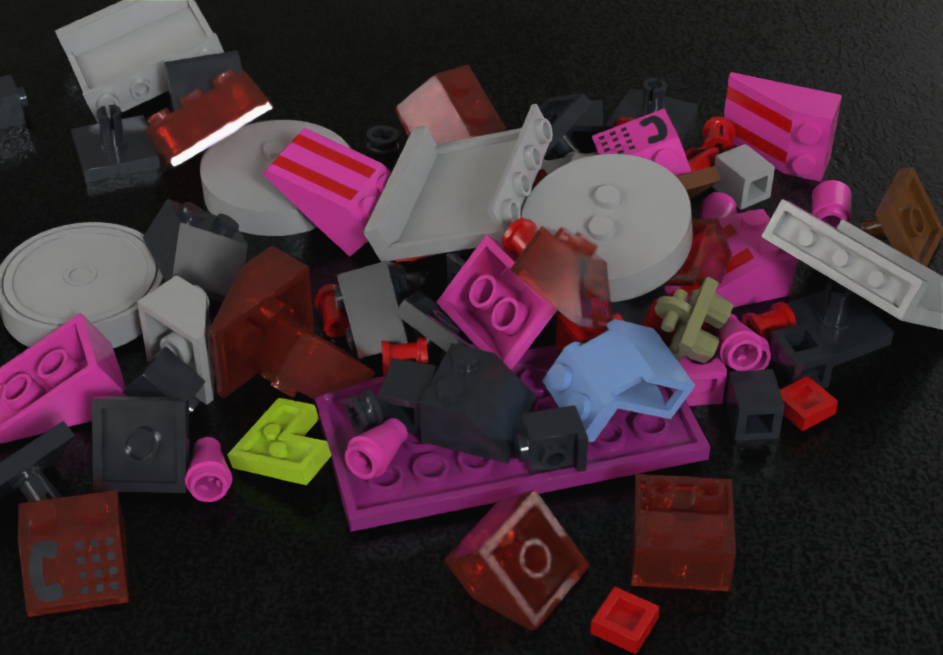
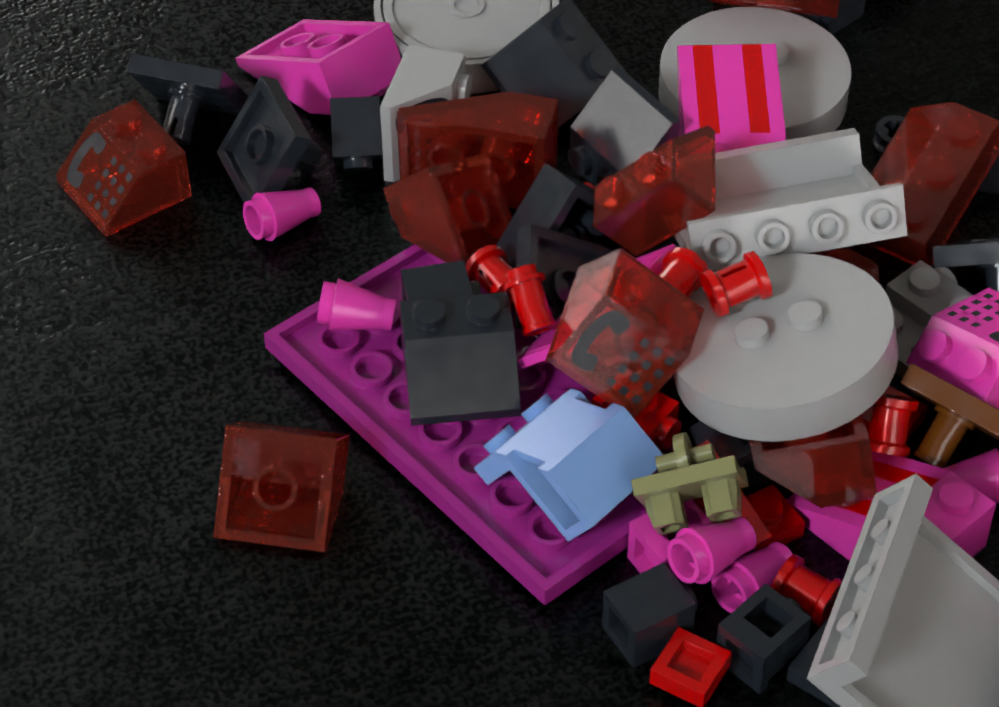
camera: 65 degrees right, 5 degrees up
lime plate [228,398,332,485] -> none
black bush [344,389,384,435] -> none
black brick [514,405,588,473] -> none
red plate [591,586,660,654] -> none
clear red slope [631,474,736,592] -> none
none -> red pin [503,264,557,337]
none -> slope [568,67,680,214]
none -> clear red slope [593,126,716,256]
none -> red bush [700,250,773,318]

